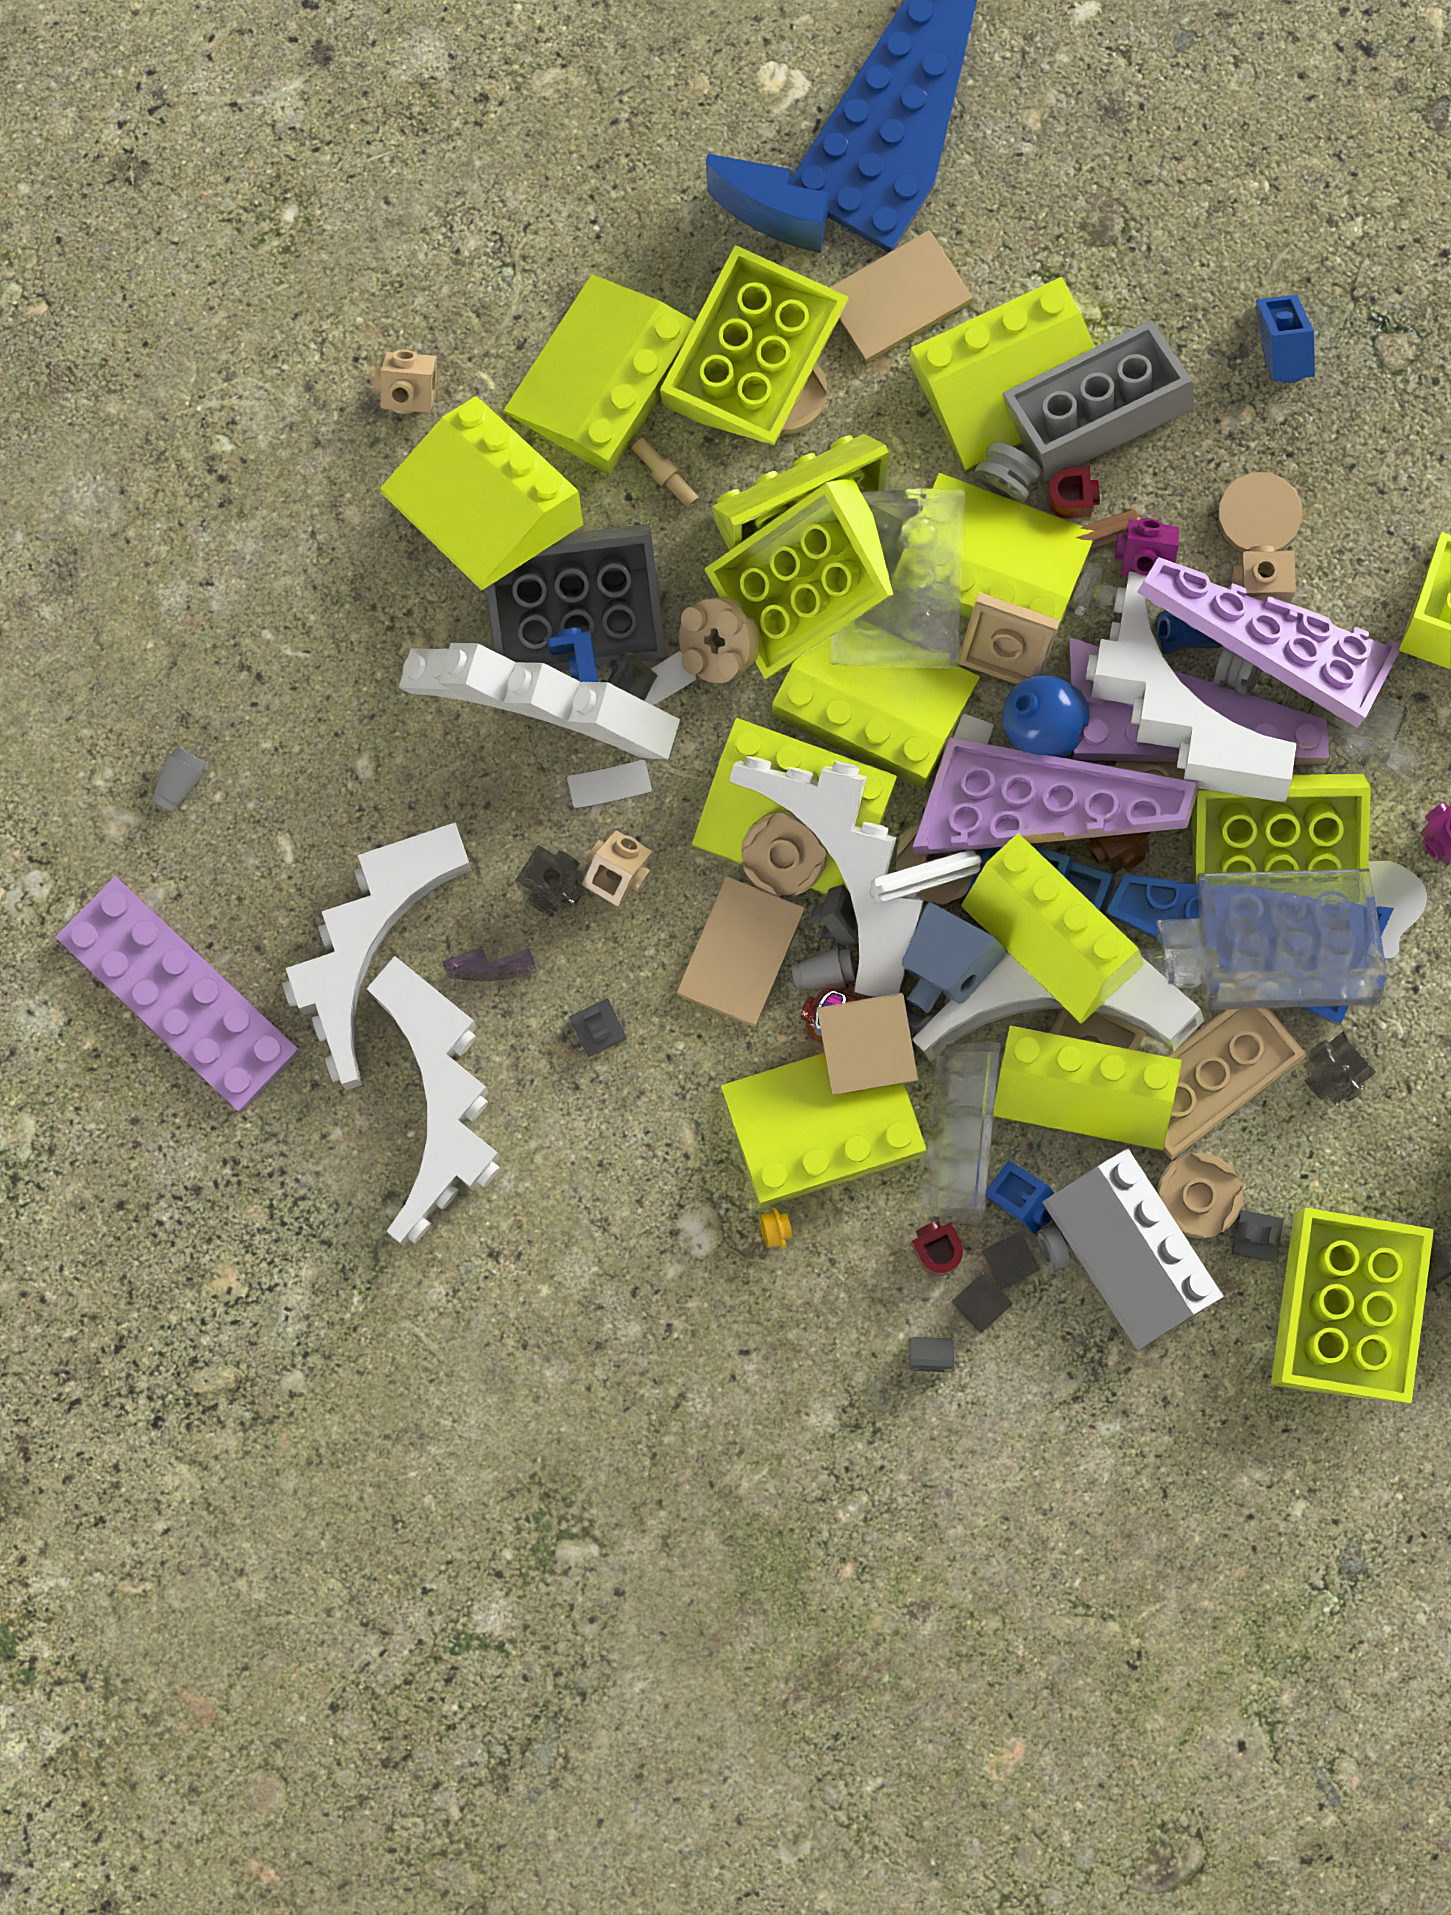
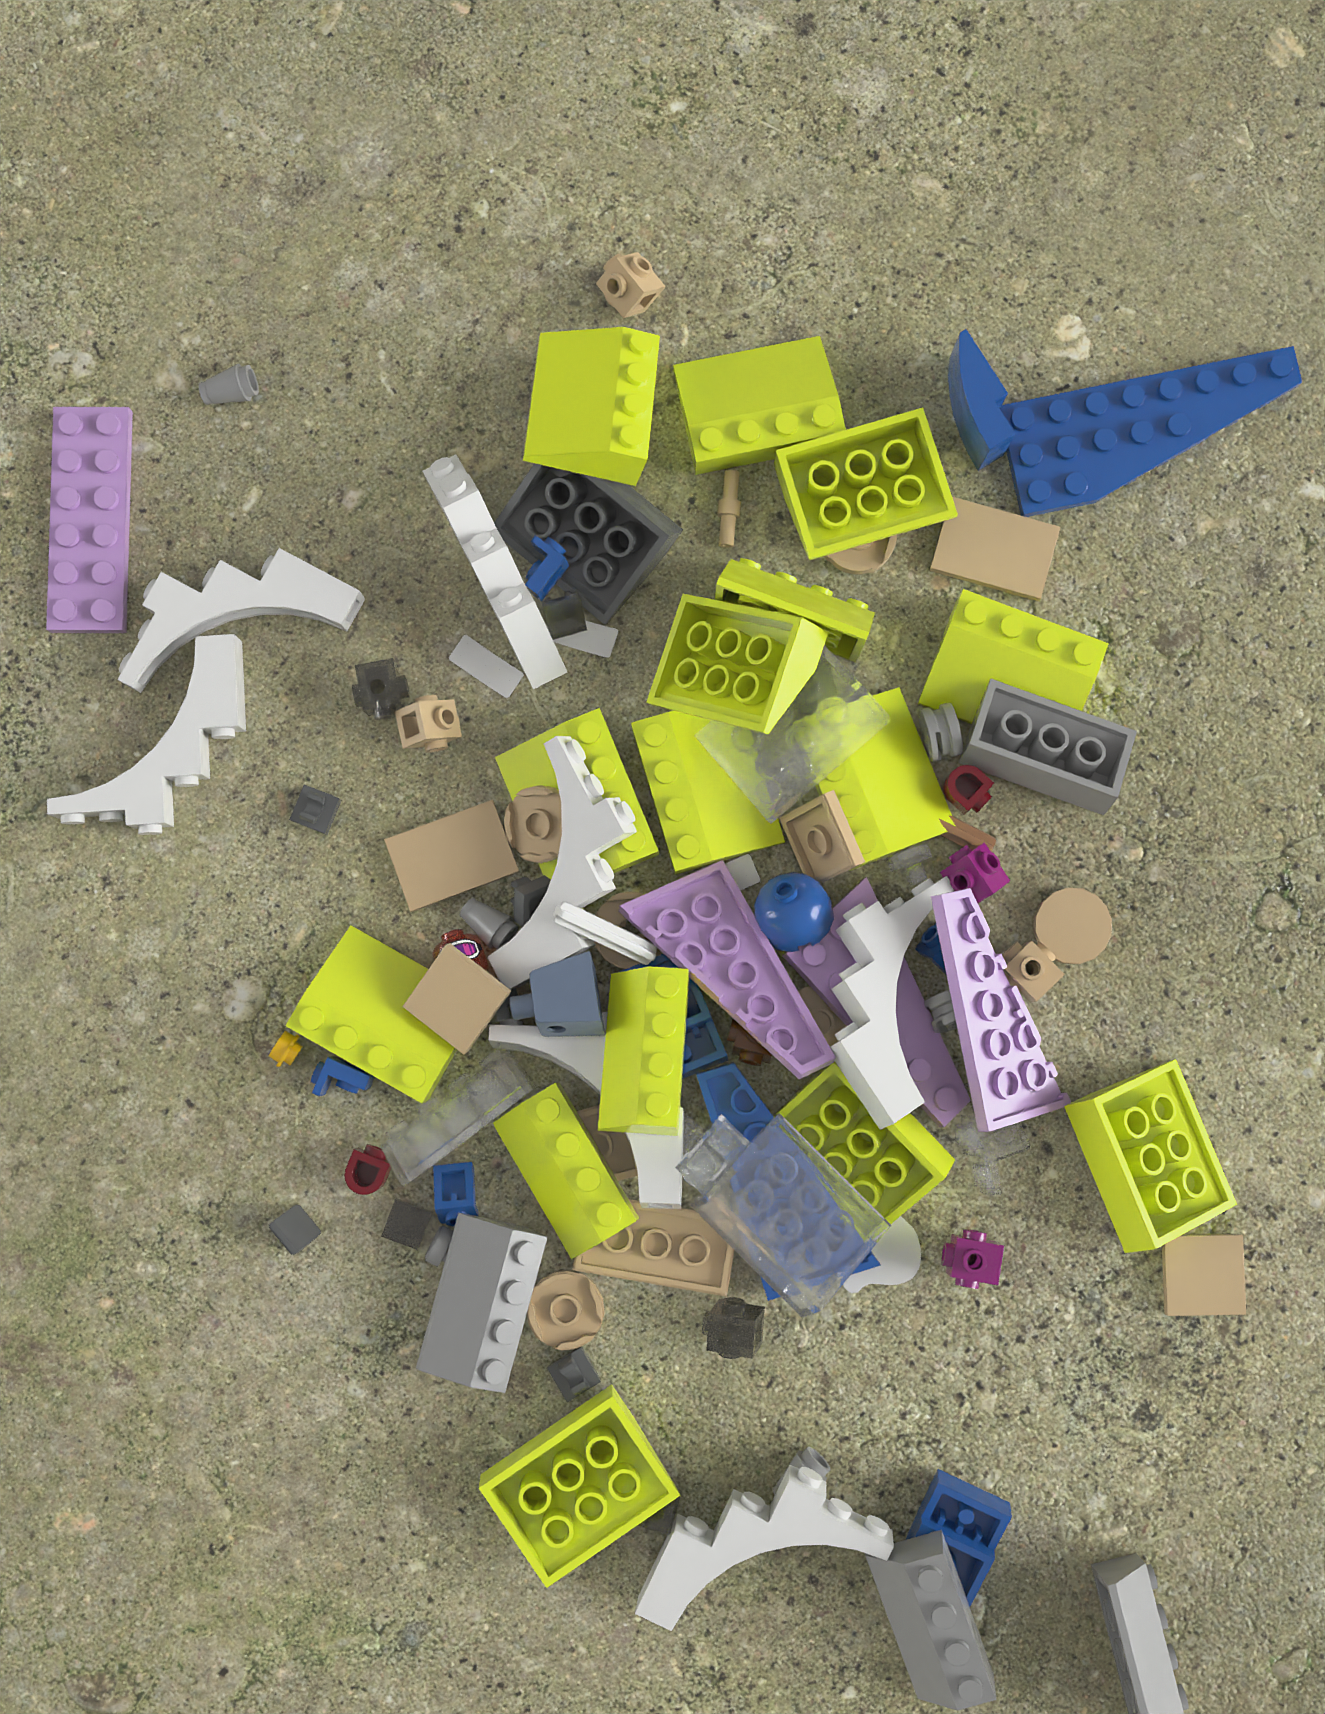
camera: 45 degrees right, 5 degrees up
slope [442,947,537,981] -> none
tan plate [679,597,759,683] -> none
clear smoke tile [951,1272,1013,1334] -> none
blue slope [1256,294,1315,383] -> none
none -> blue bracket [311,1056,375,1096]

